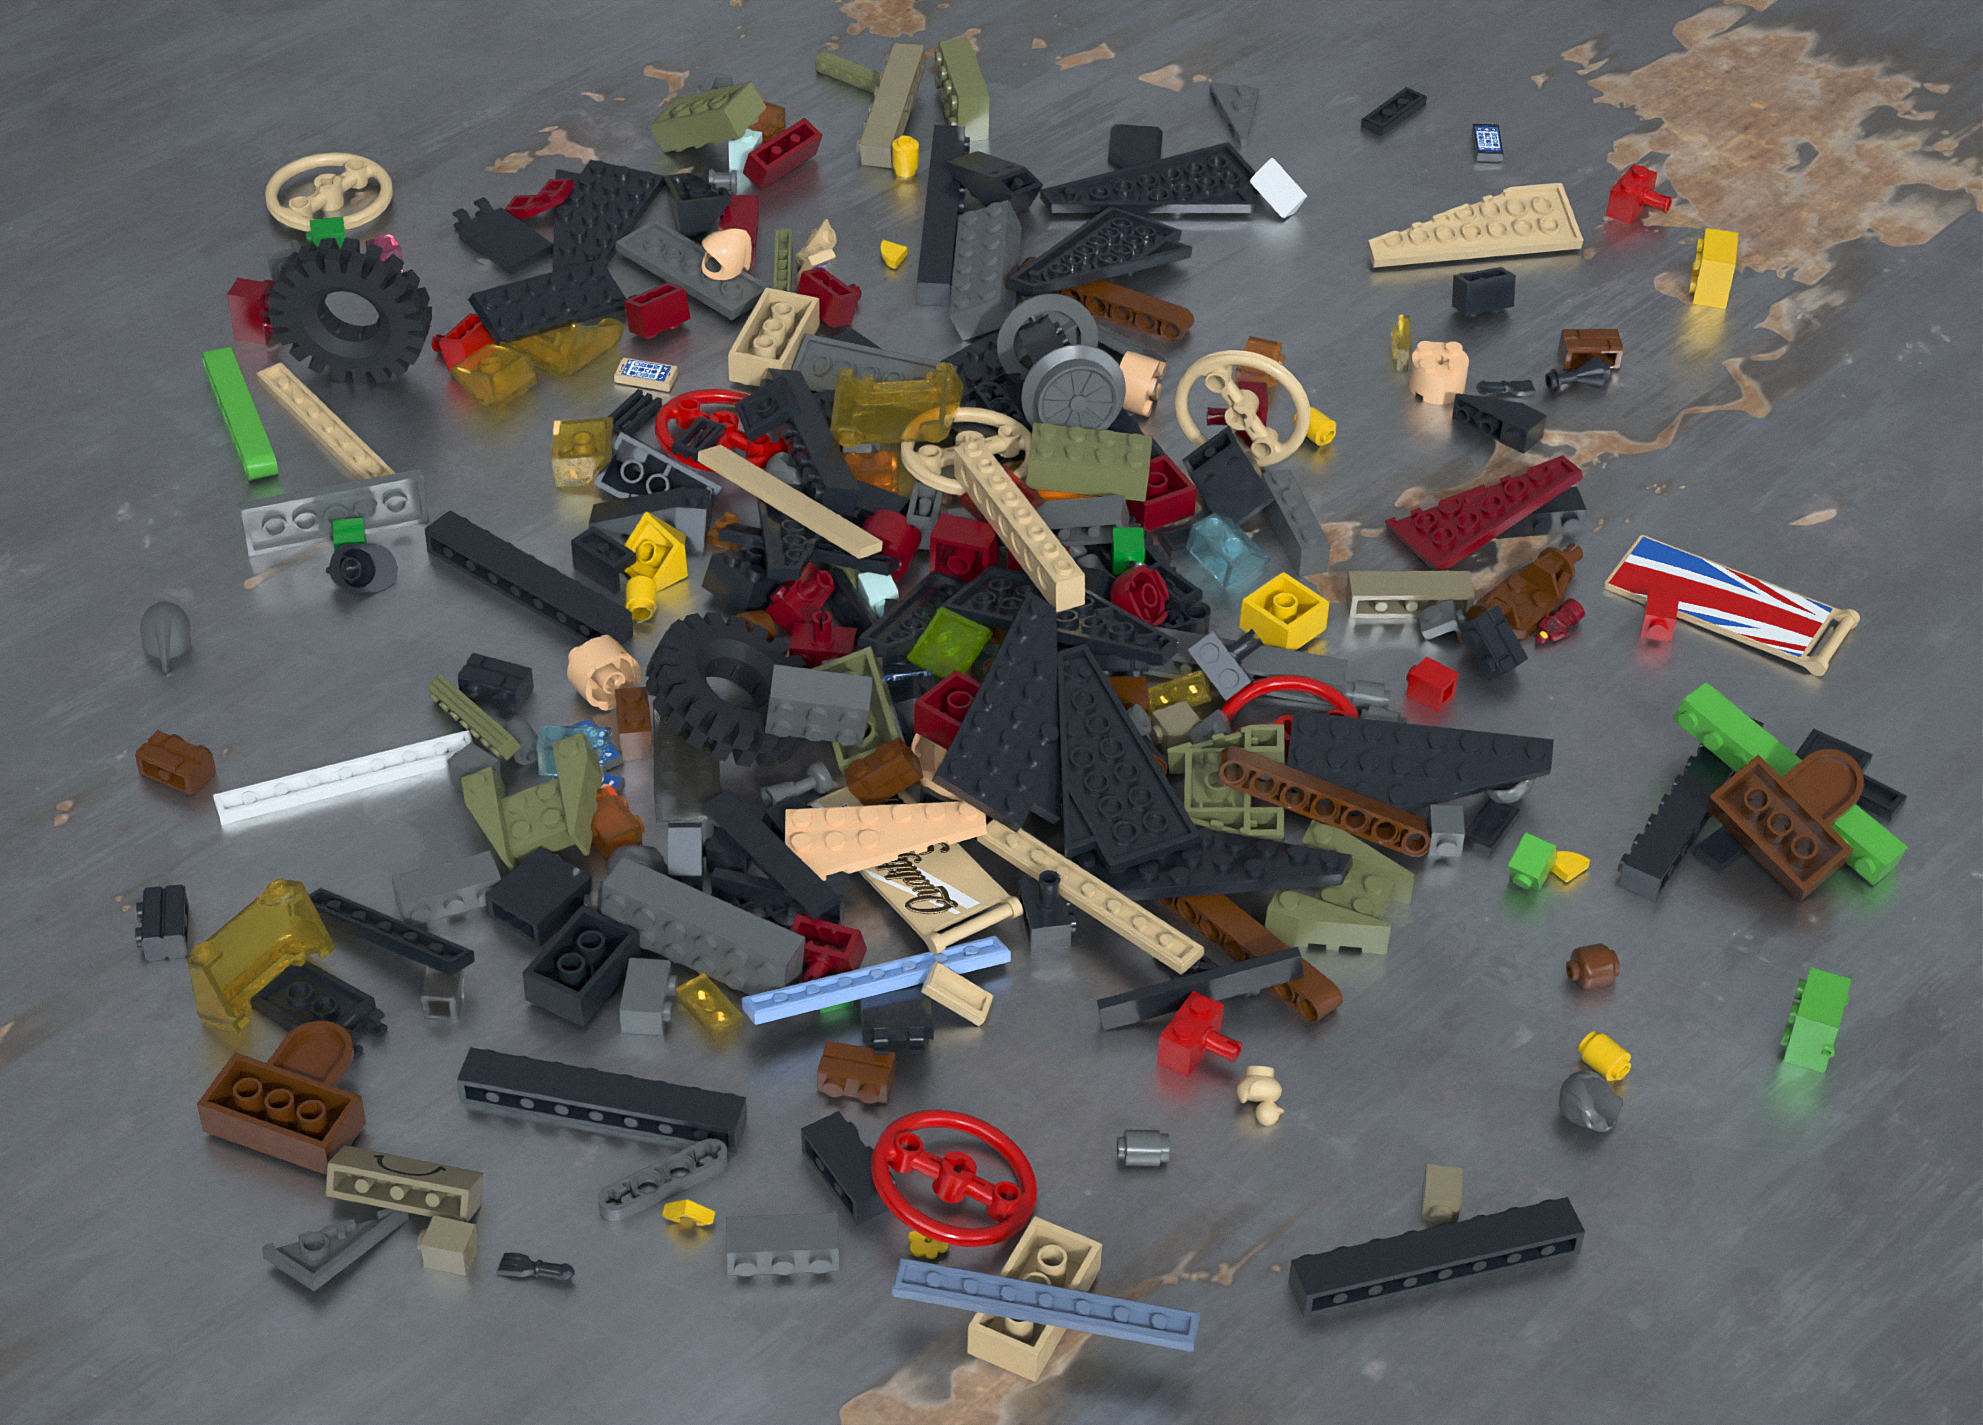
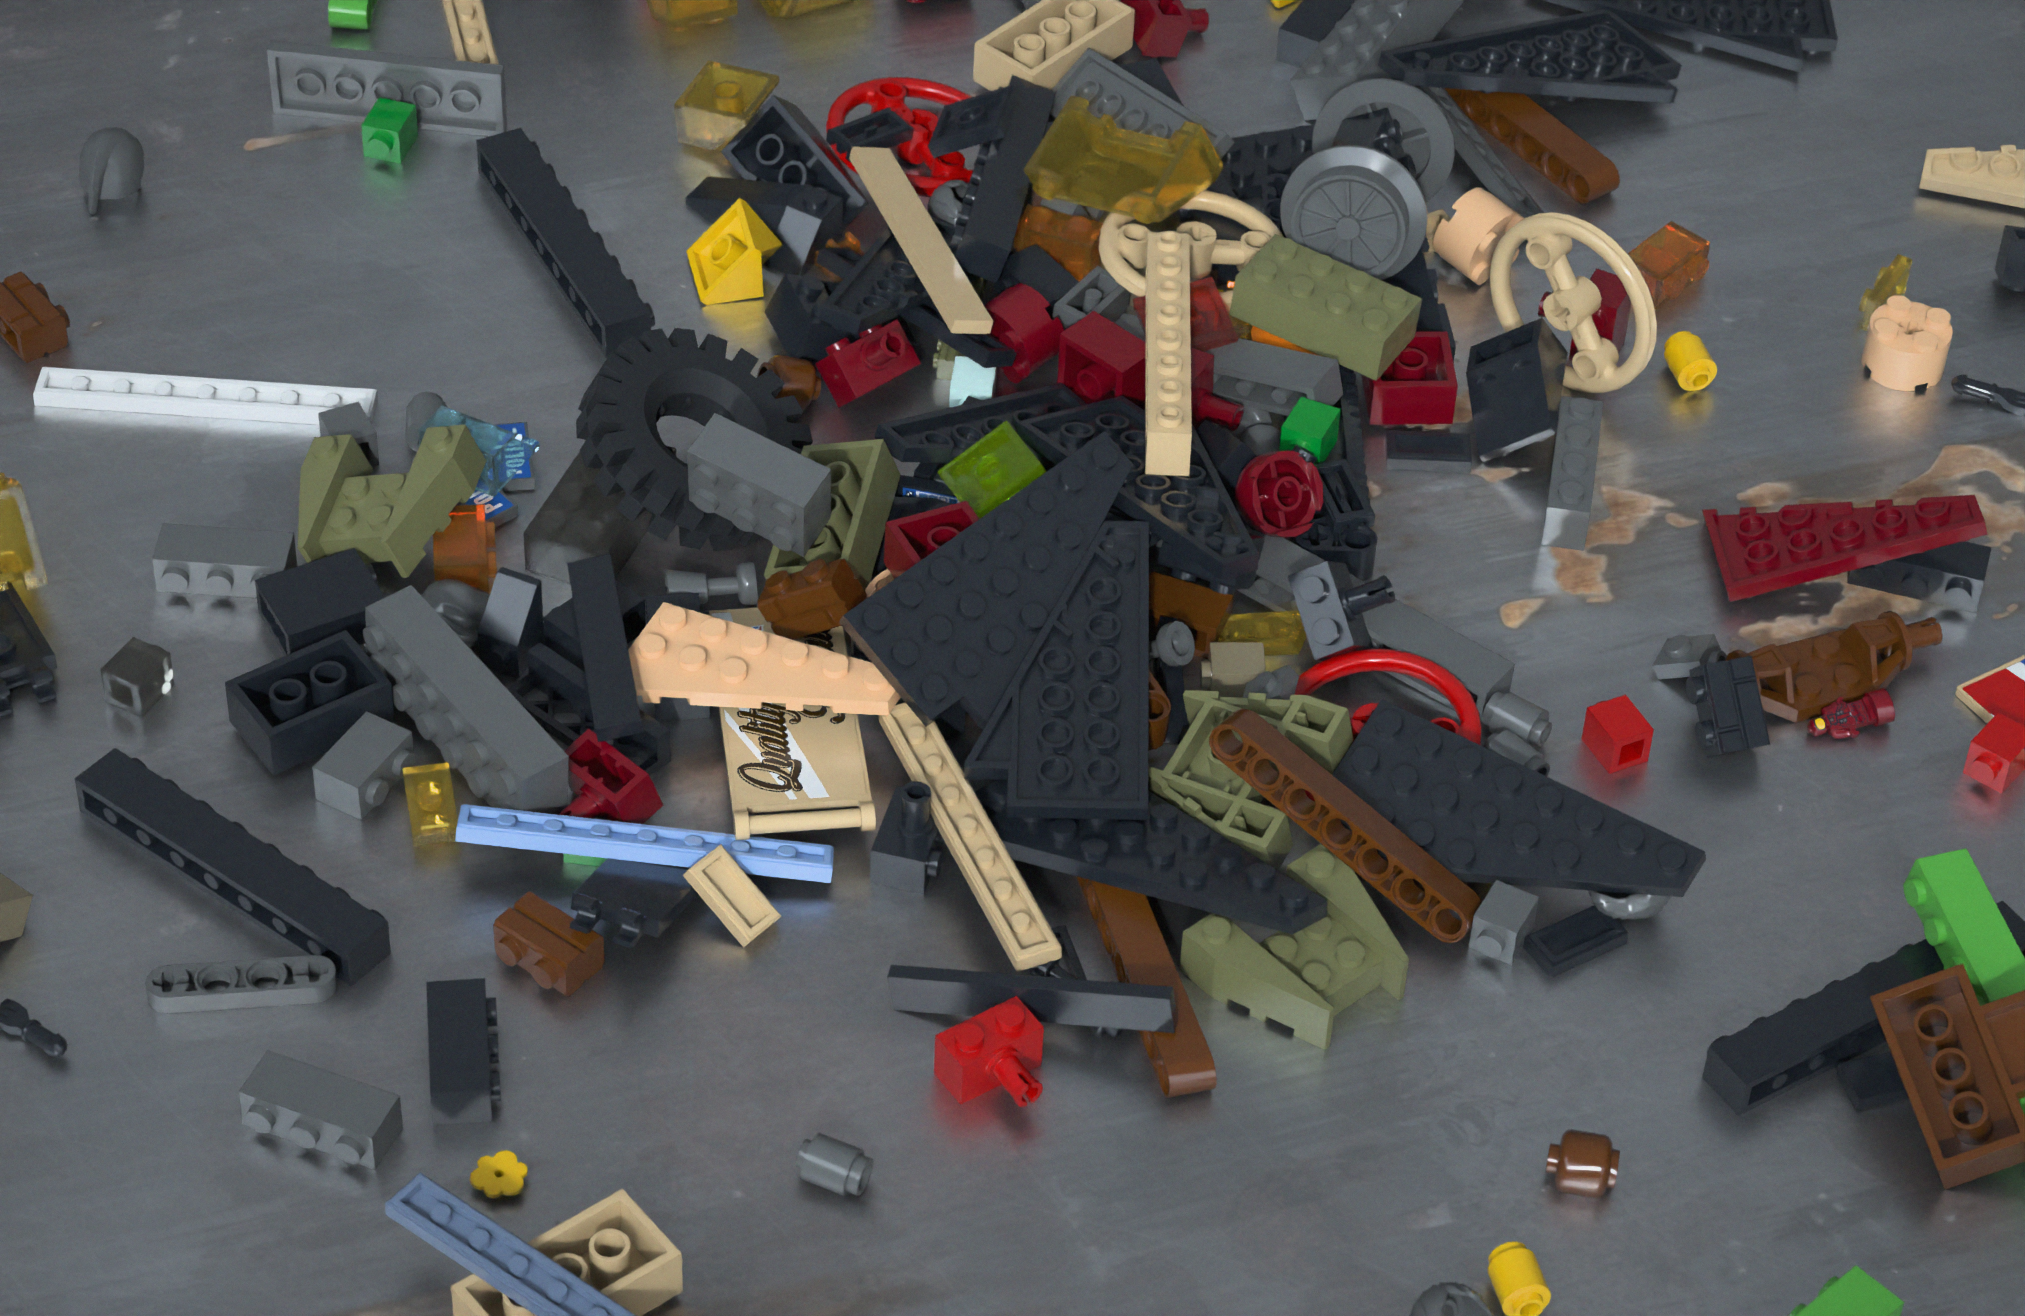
camera: 25 degrees right, 0 degrees up
black tile [297,888,475,976] -> none
black piece [326,543,398,593] -> none
olive piece [426,674,522,760] -> none
black brick [458,653,534,712] -> none
light nougat brick [567,635,642,711] -> none
black panel [571,526,637,594] -> none
black tile [605,389,662,435] -> none
tile [614,357,678,392] -> none
reddish brown brick [615,687,654,761] -> none
yellow brick [625,576,657,622] -> none
yellow tile [662,1199,715,1226] -> none
dark red brick [789,610,857,669] -> none
black tile [826,568,877,646] -> none
red piece [871,1109,1037,1247] -> none
clear light blue slope [1186,512,1271,587] -> none
tan animal [1236,1066,1284,1126] -> none
yellow brick [1239,572,1330,651] -> none
white slope [1250,158,1307,218] -> none
dark tan brick [1345,571,1475,618] -> none
black slope [1452,393,1547,454] -> none
bright green brick [1508,832,1557,891] -> none
yellow tile [1551,851,1590,883] -> none

